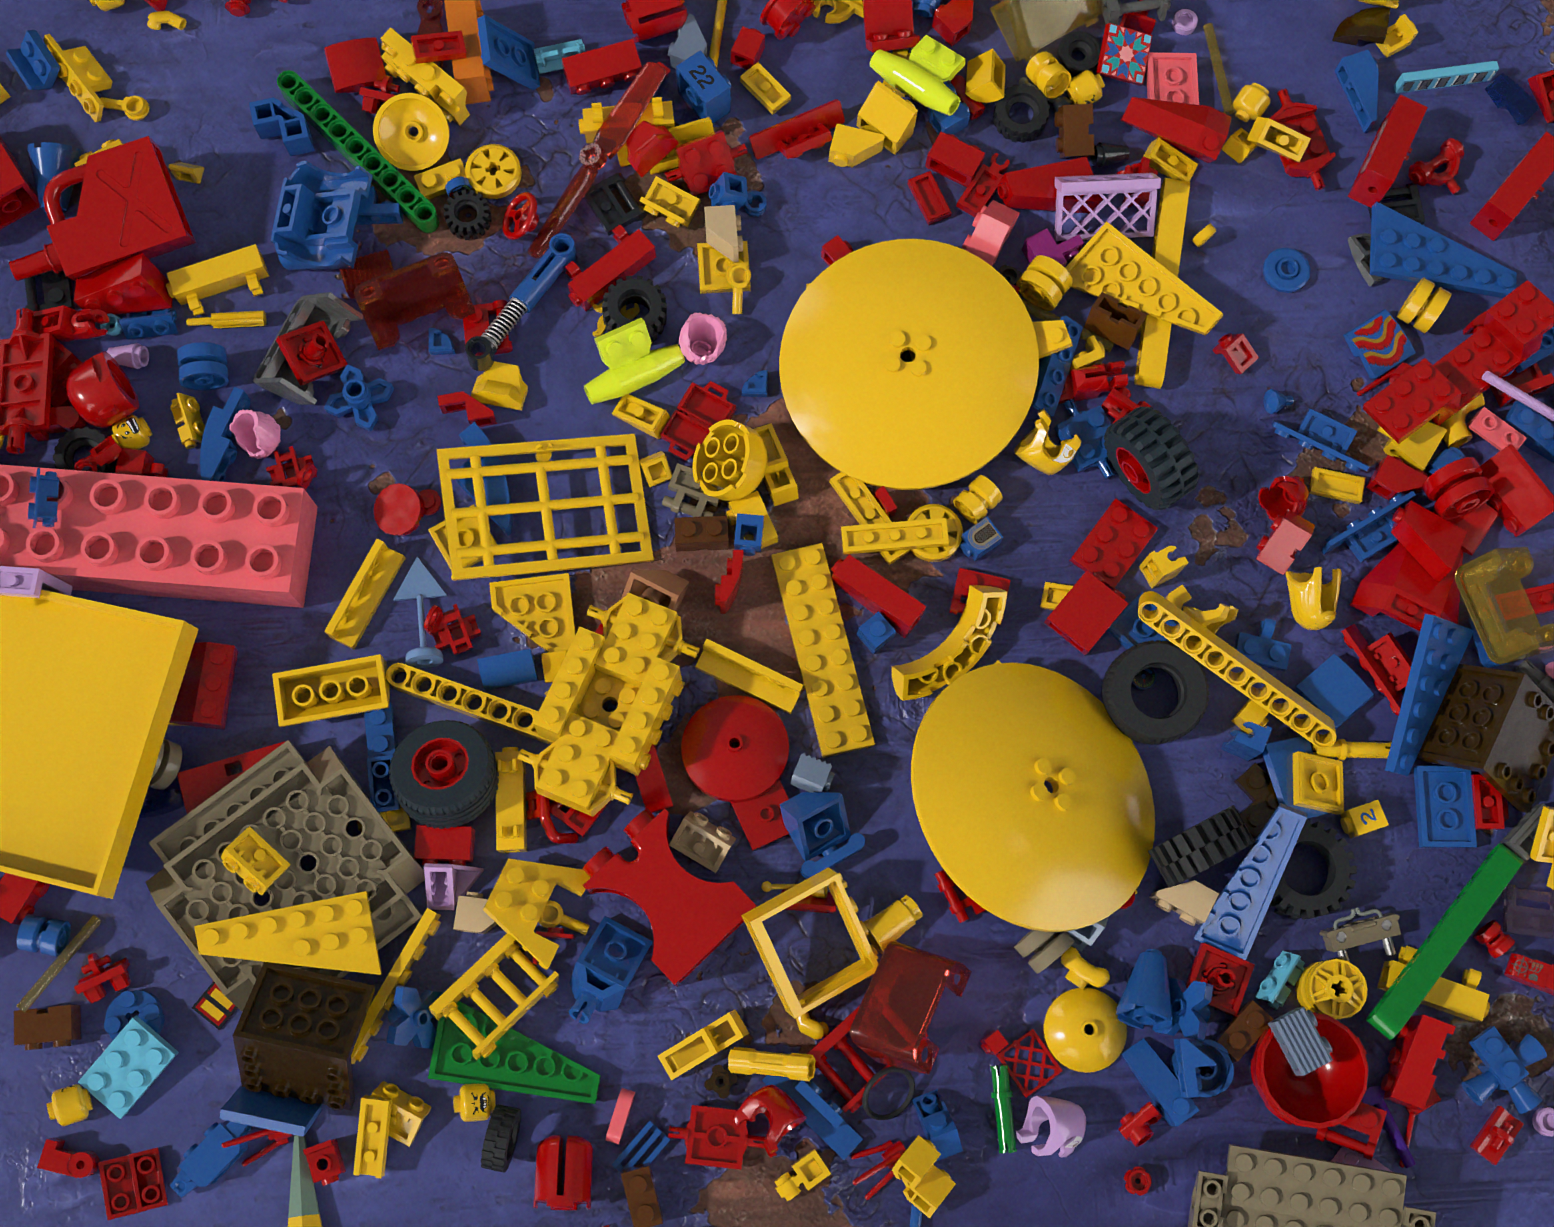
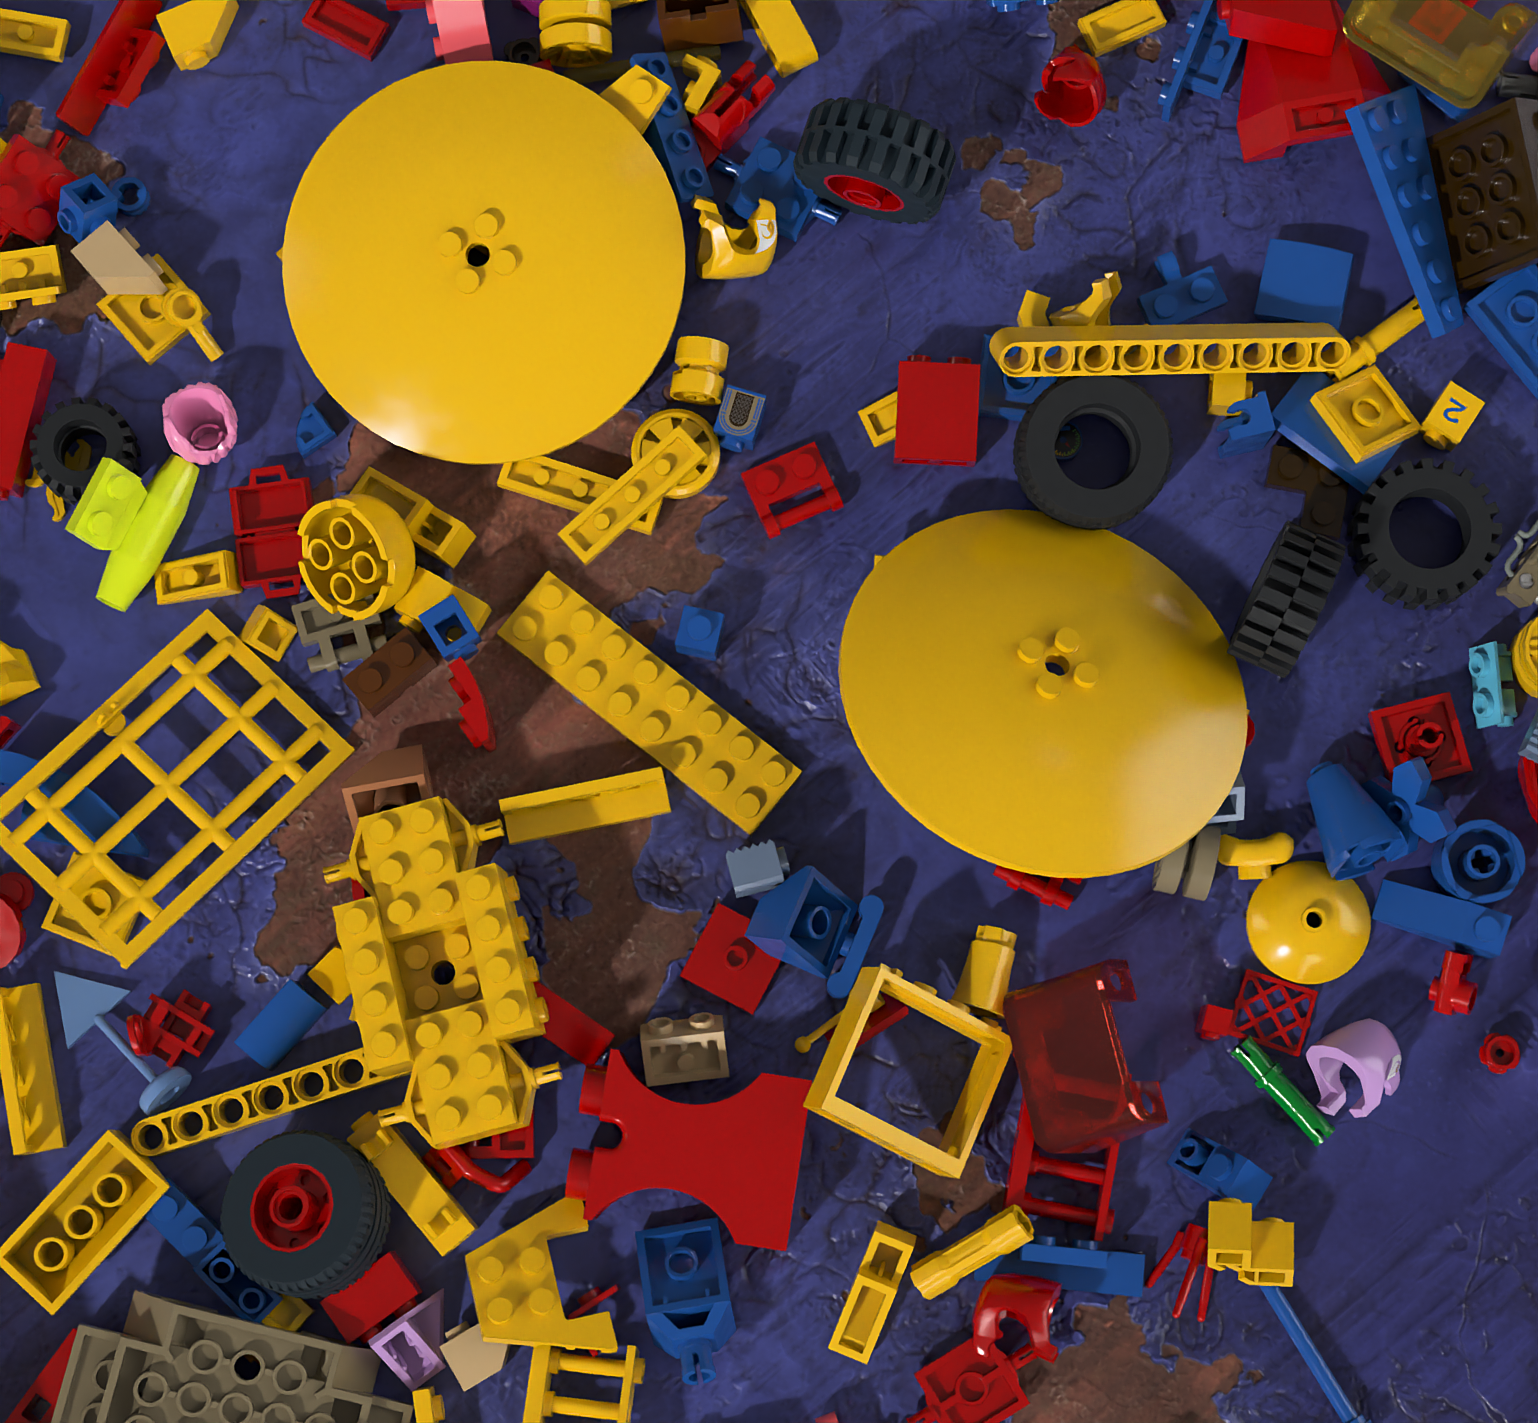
camera: 30 degrees left, 5 degrees up
yellow plate [489,573,576,652] -> none
yellow plate [538,900,590,935] -> none
red dish [681,695,789,802] -> none
dark brown plate [704,1065,737,1099] -> none
yellow plate [774,1149,831,1201] -> none
yellow arm [796,1012,829,1040] -> none
red plate [821,235,854,266] -> none
red slope [831,554,926,639] -> none
black tyre [862,1066,915,1120] -> none
red tile [874,486,897,518] -> none
yellow brick [892,585,1007,701] -> none
red plate [1069,498,1158,590] -> none
red hips [1101,387,1151,424] -> none
yellow hinge [1139,546,1189,589] -> none
tan slope [1150,880,1219,926] -> none
blue slope [1173,1038,1217,1098] -> none
wing [1194,803,1308,961] -> none
reddish brown brick [1213,1000,1274,1063] -> none
brick [1256,509,1315,575] -> none
yellow hair [1285,567,1342,631] -> none
red bracket [1341,624,1412,716] -> none

